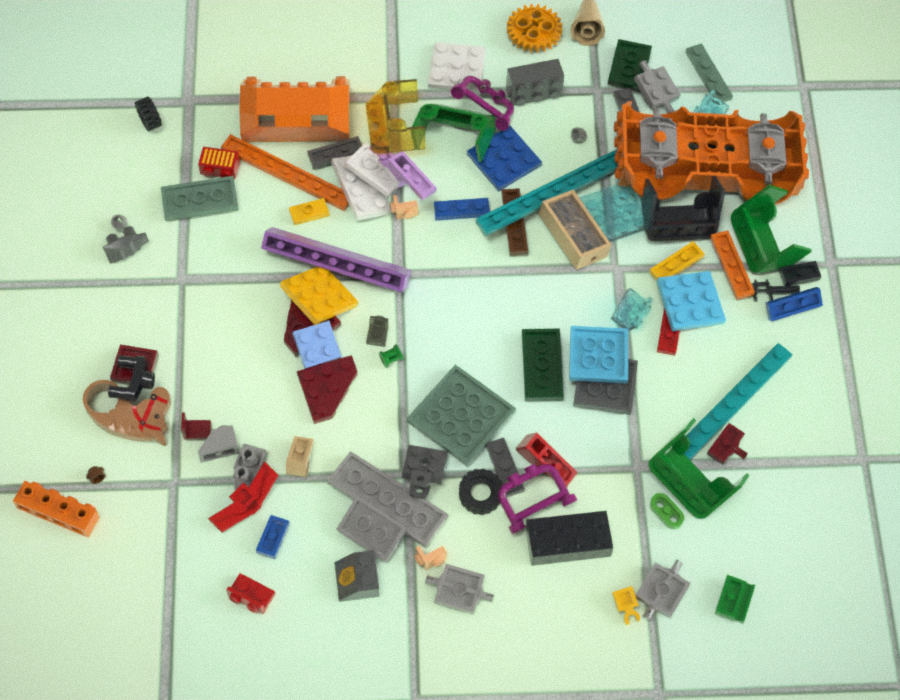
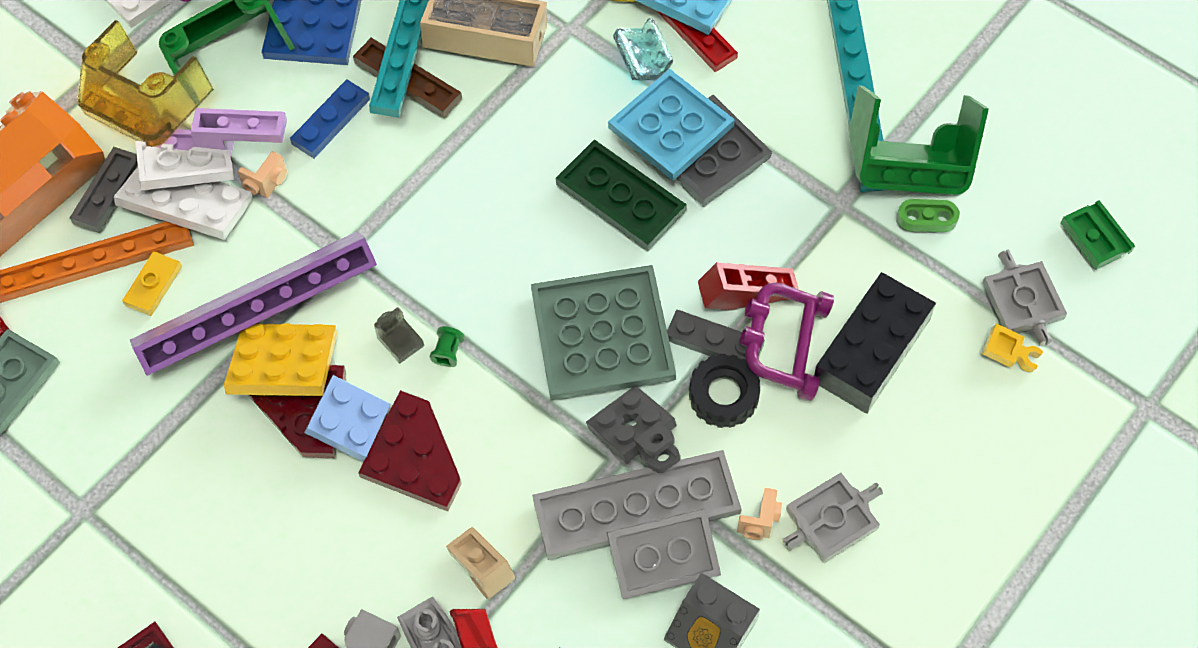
camera: 45 degrees left, 0 degrees up
dark red plate [707,423,748,465] -> none

